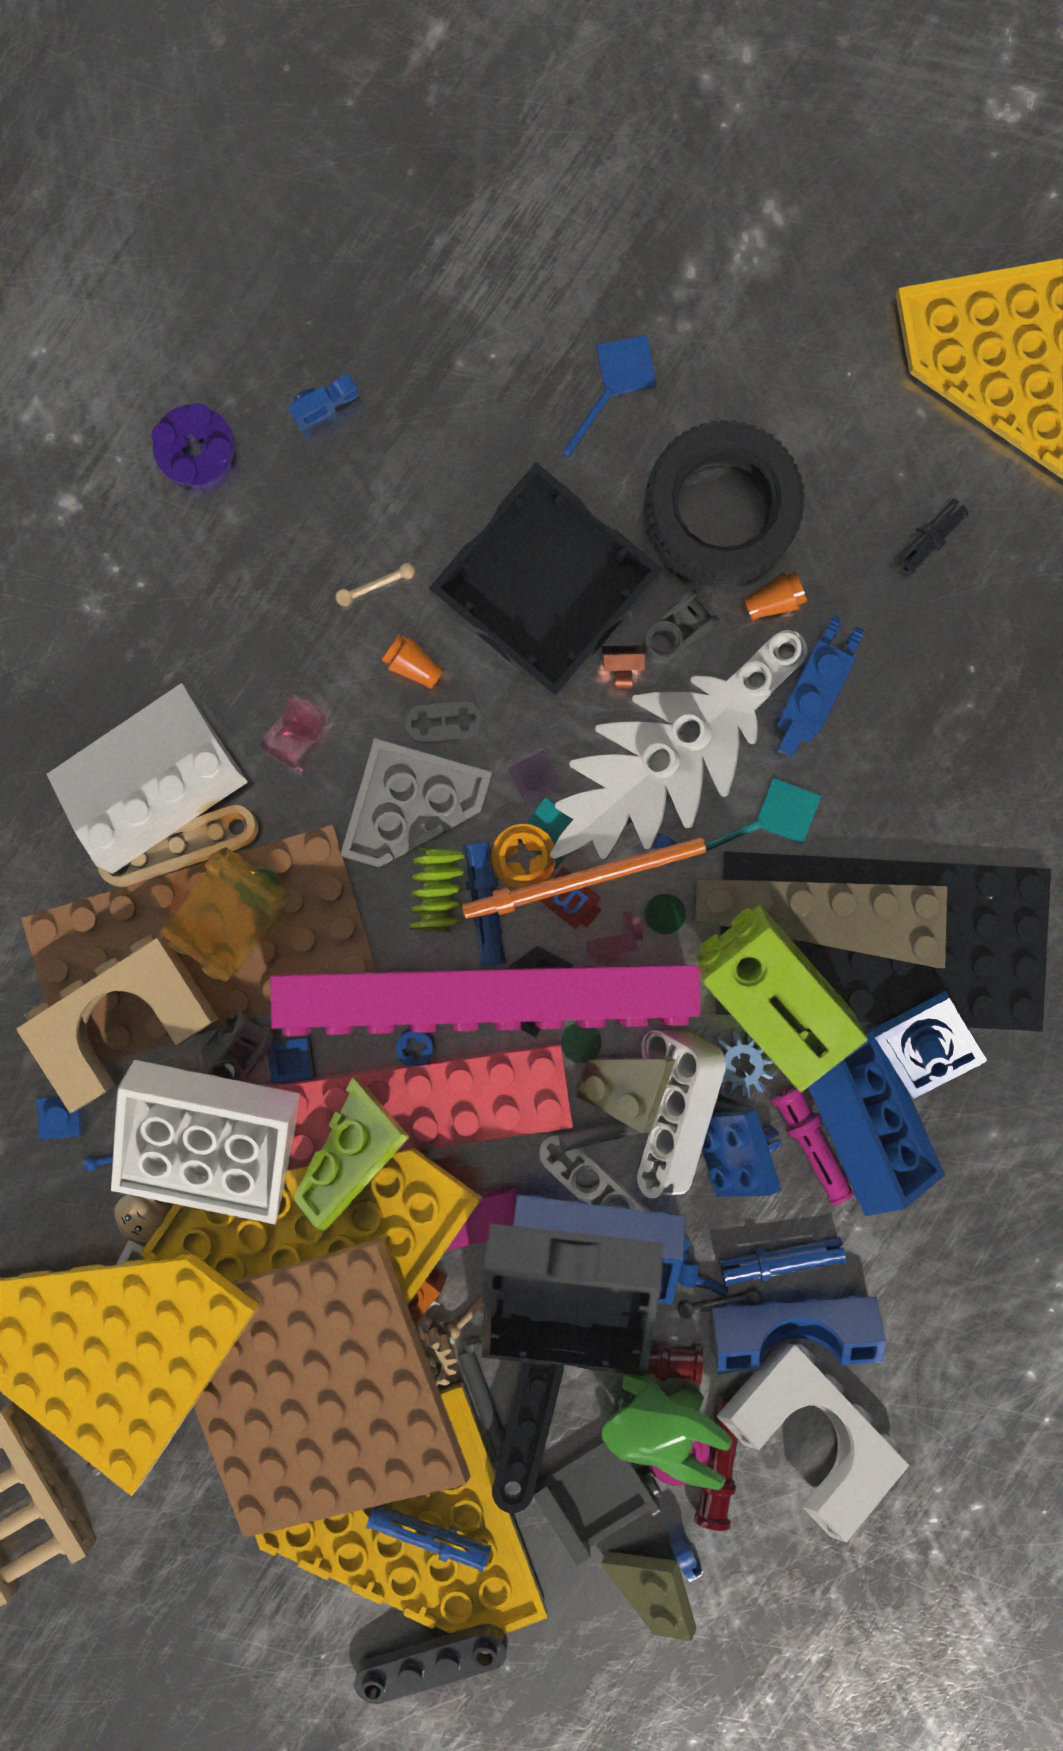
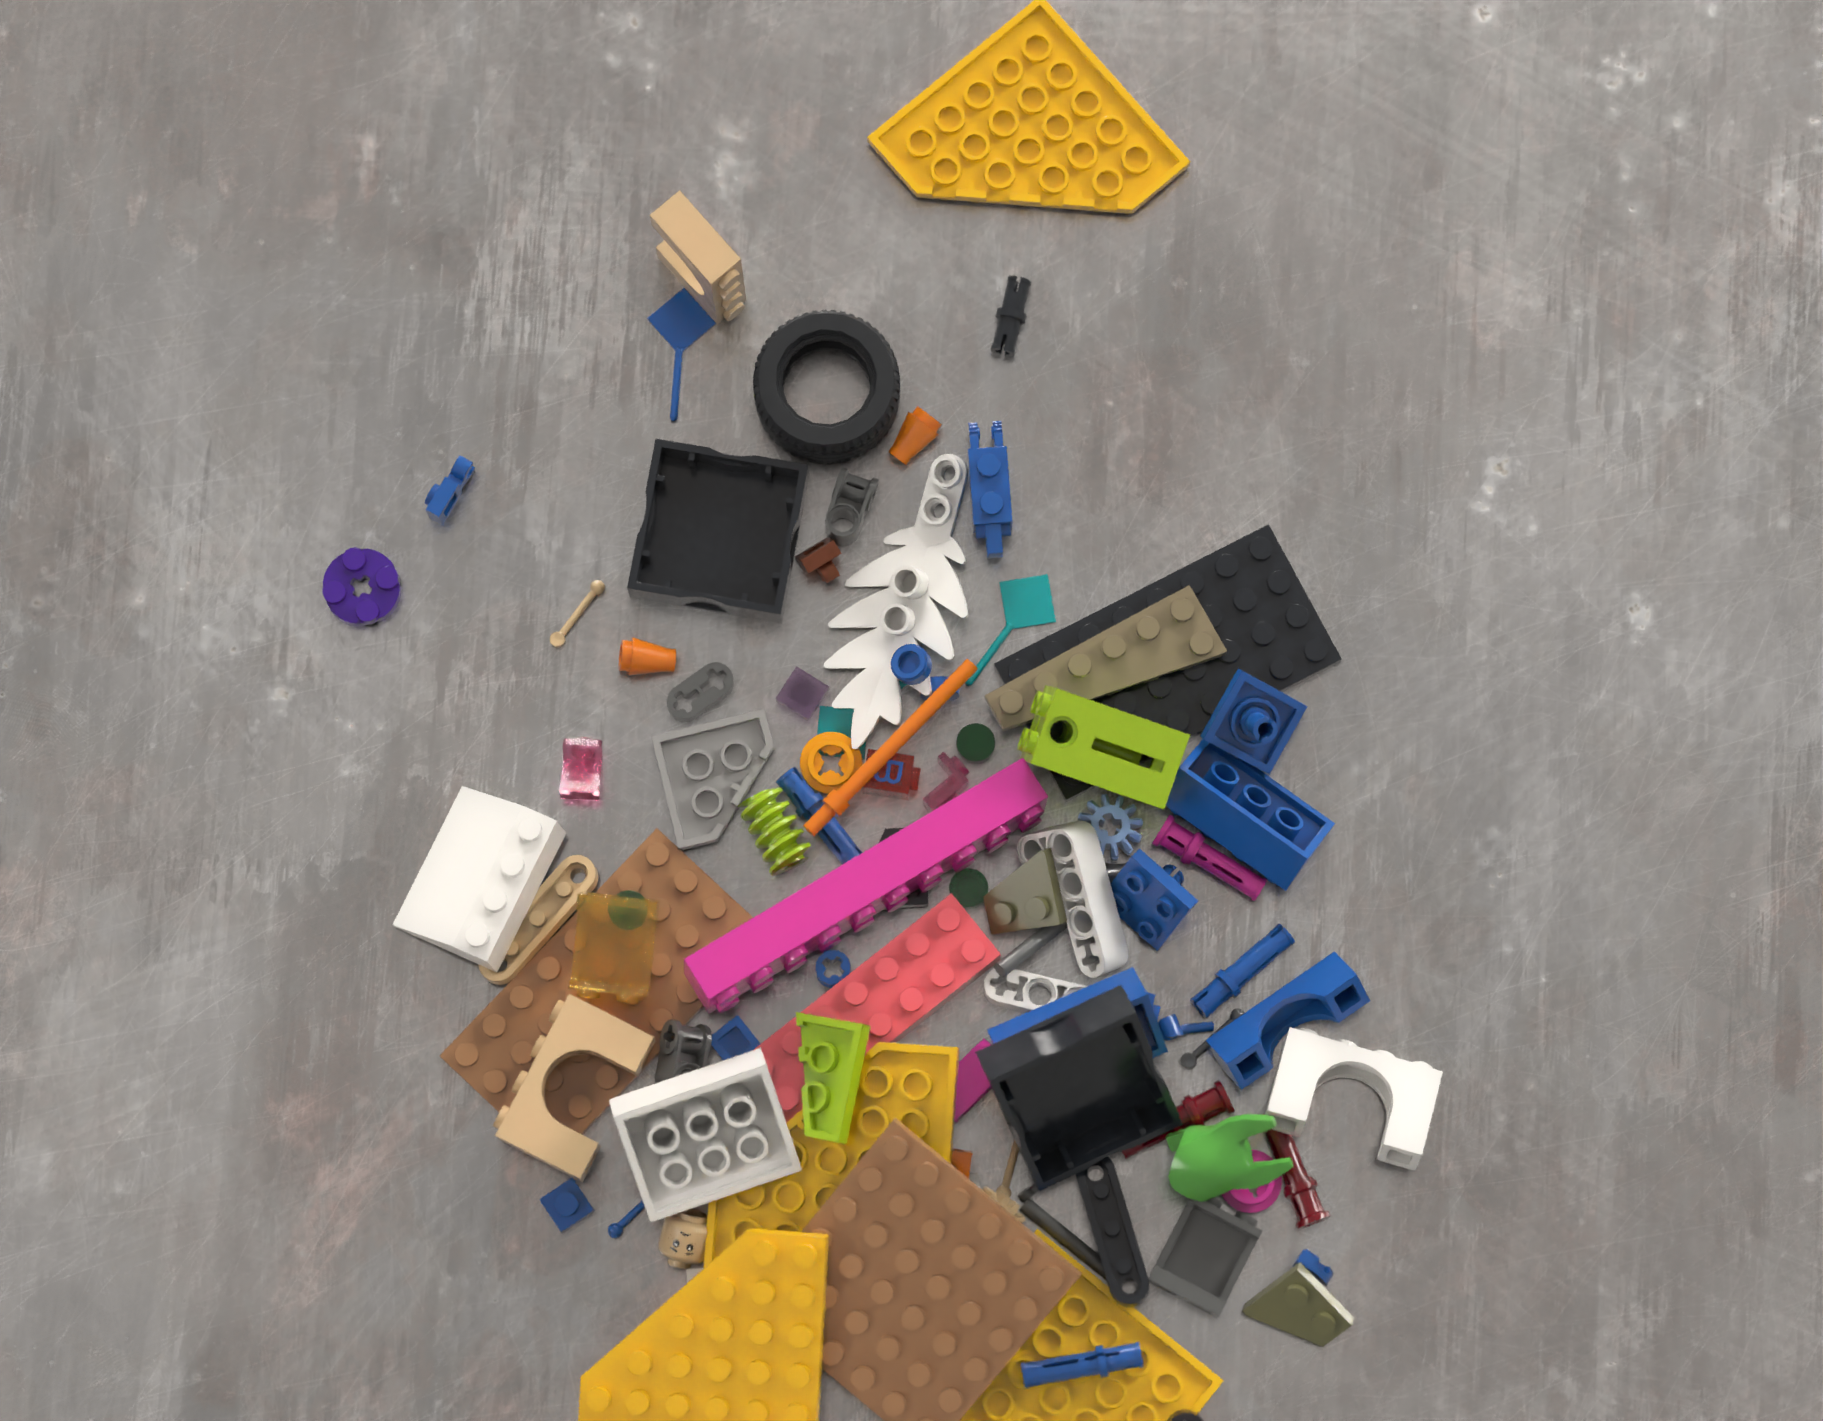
camera: 25 degrees left, 10 degrees down
none -> tan arch [650,190,746,325]
none -> blue tile [891,644,932,685]

